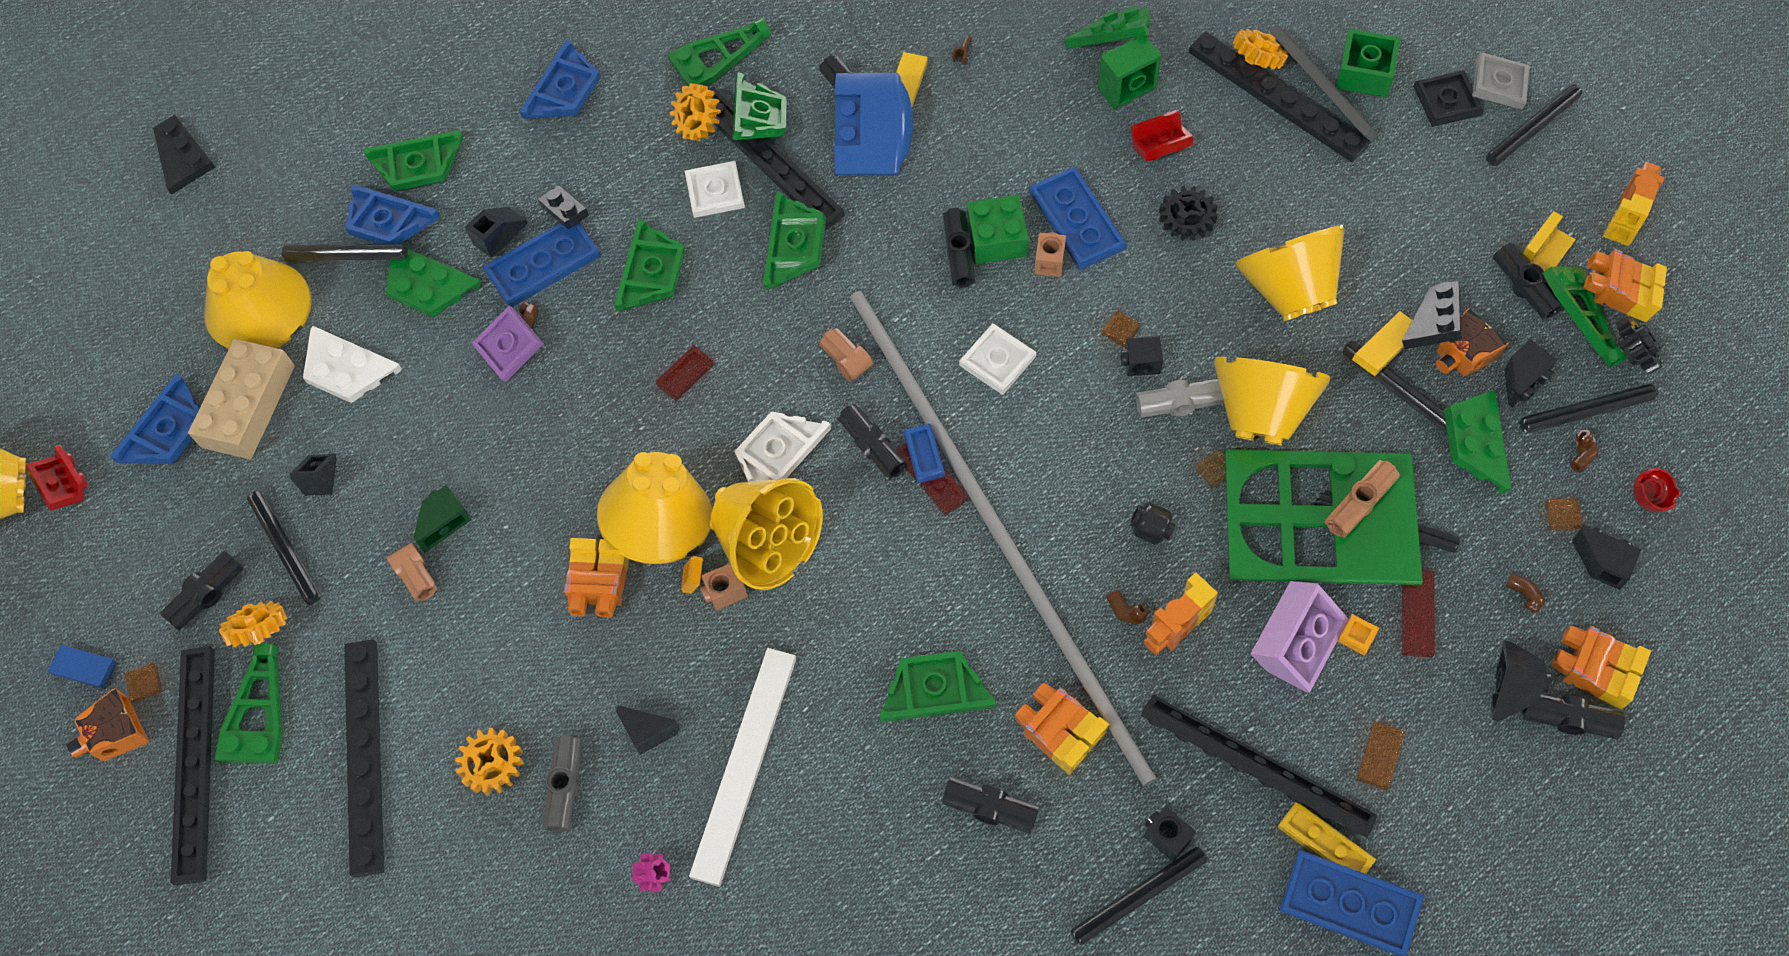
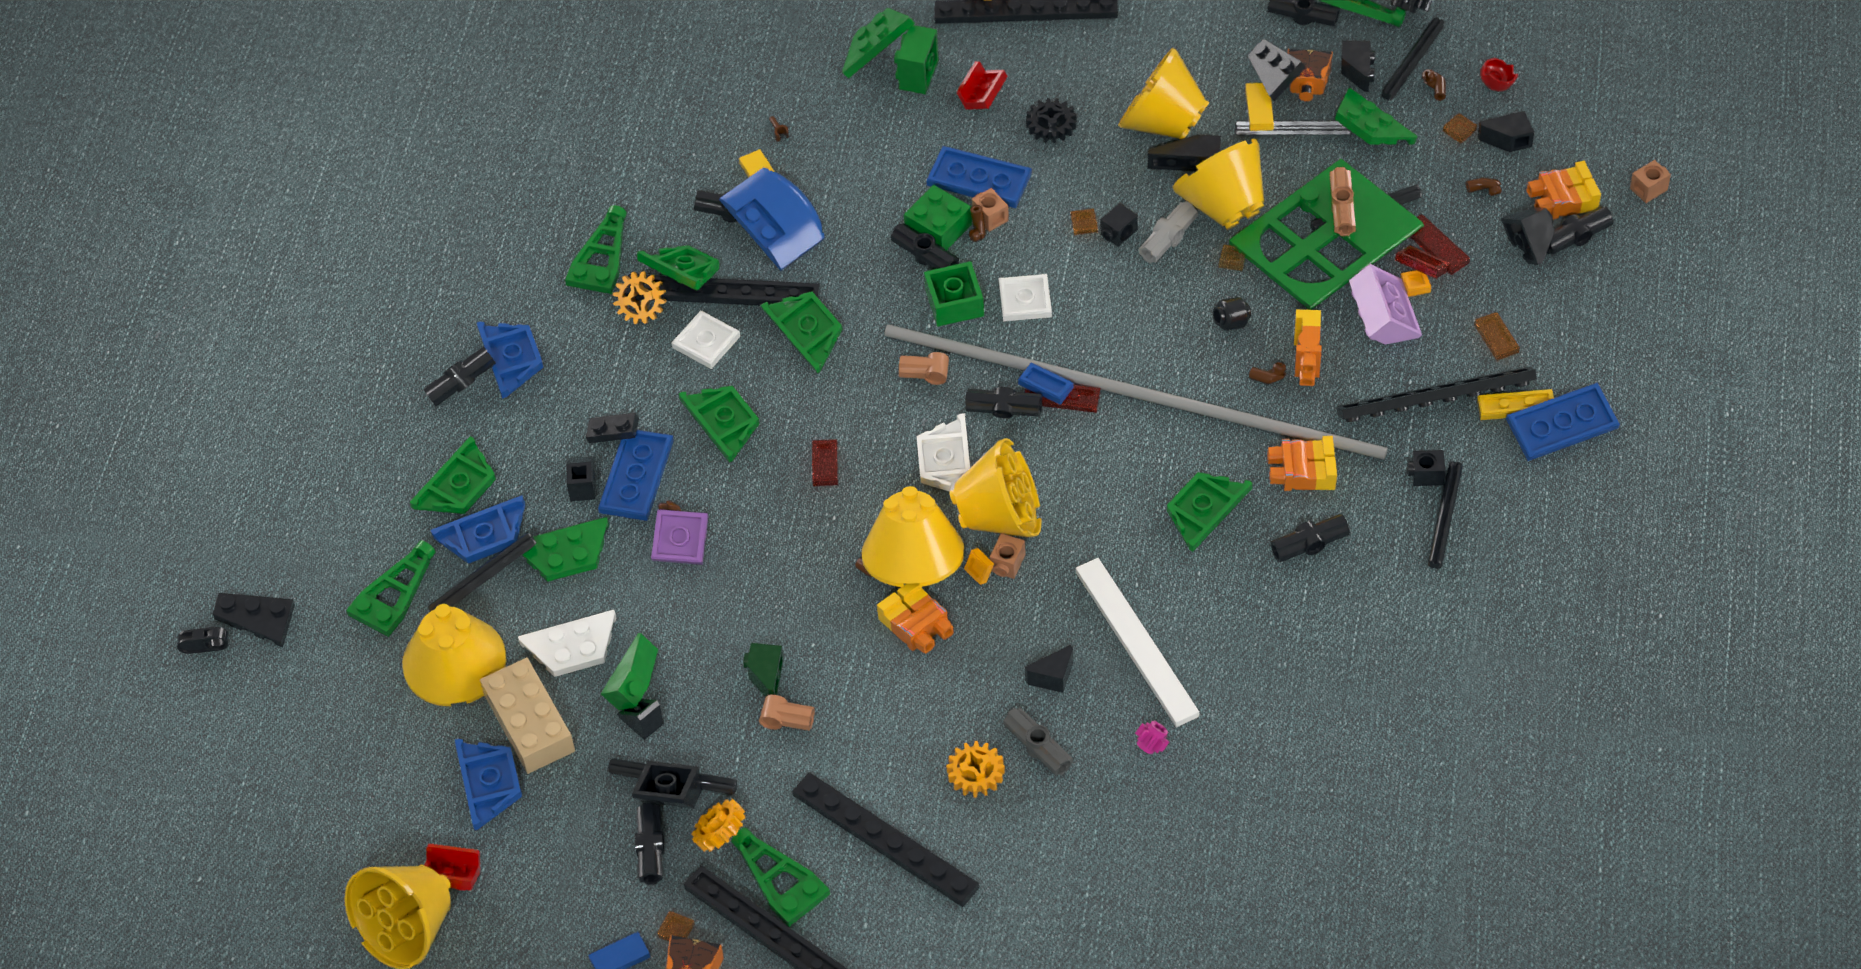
camera: 45 degrees left, 10 degrees down
none -> black piece [177,627,228,654]
none -> green plate [346,540,436,637]
none -> black piece [423,346,496,406]
none -> green slope [601,633,658,710]
none -> black slope [632,761,701,808]
none -> green brick [924,261,984,327]
none -> reddish brown arm [968,205,986,242]
none -> black slope [1148,135,1221,172]
none -> clear red tile [1395,246,1450,279]
none -> nougat brick [1630,160,1671,203]

